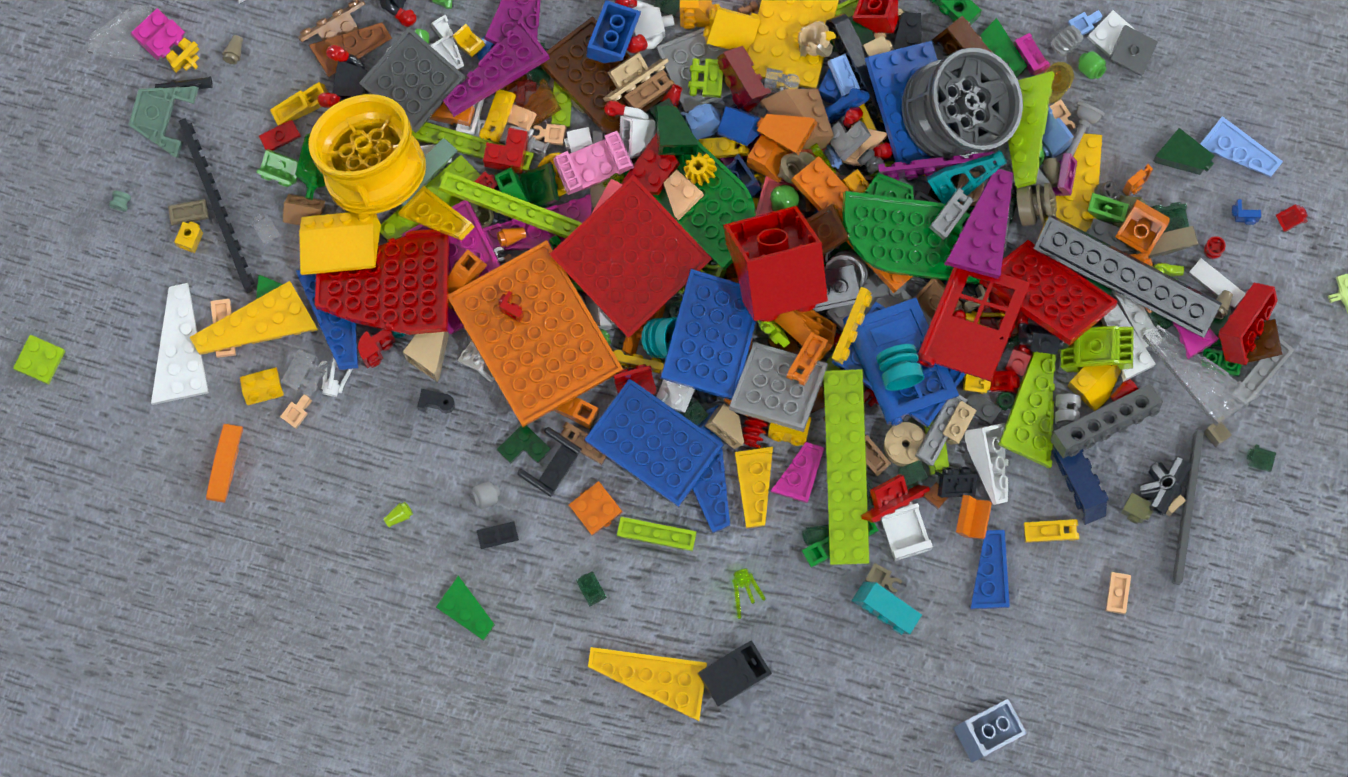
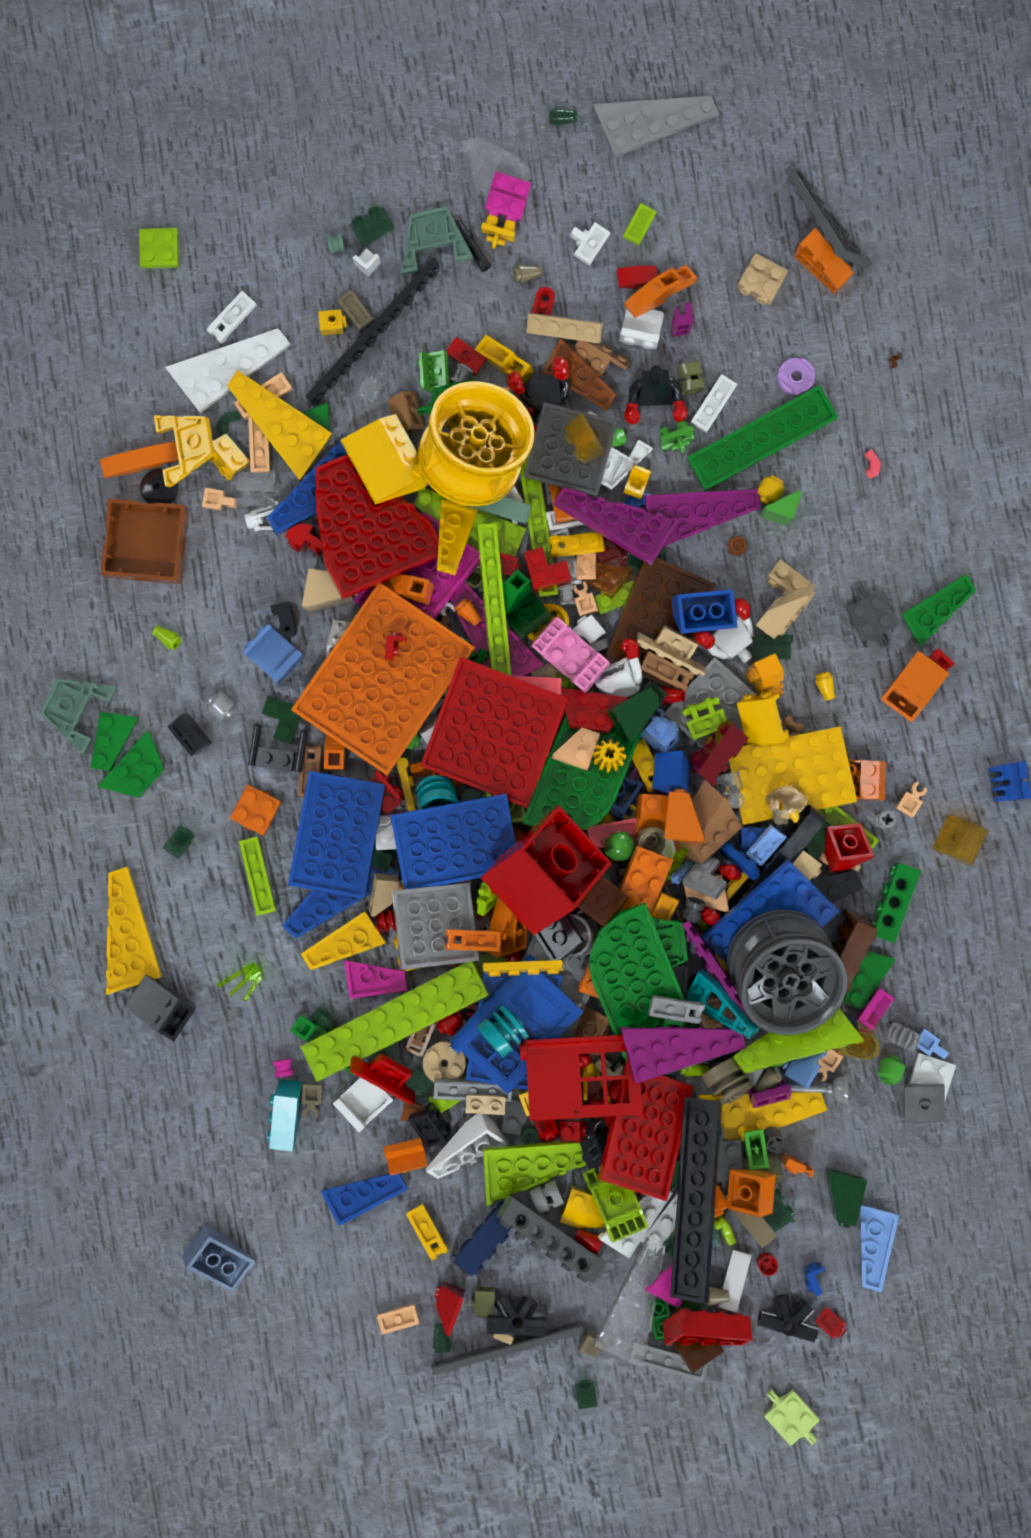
camera: 60 degrees right, 10 degrees up
none -> sand green wing [40,679,118,754]
none -> green wing [98,731,165,798]
none -> dark orange tile [100,498,189,584]
none -> black dish [140,469,178,504]
none -> yellow wing [154,415,215,488]
none -> white plate [207,291,257,344]
none -> clear green arm [216,410,240,435]
none -> medium blue panel [243,624,305,684]
none -> light nougat plate [248,416,271,474]
none -> dark pink wheel [272,1058,294,1077]
none -> clear green bracket [348,205,395,248]
none -> white panel [353,248,381,277]
none -> clear green cone [432,1323,452,1353]
none -> red slope [434,1281,465,1336]
none -> red head [436,1011,465,1036]
none -> light grey bush [450,363,473,383]
none -> tan plate [526,313,603,343]
none -> red plate [532,287,555,316]
none -> clear yellow slope [564,413,605,464]
none -> lime cone [681,1063,709,1076]
none -> black piece [757,1294,819,1343]

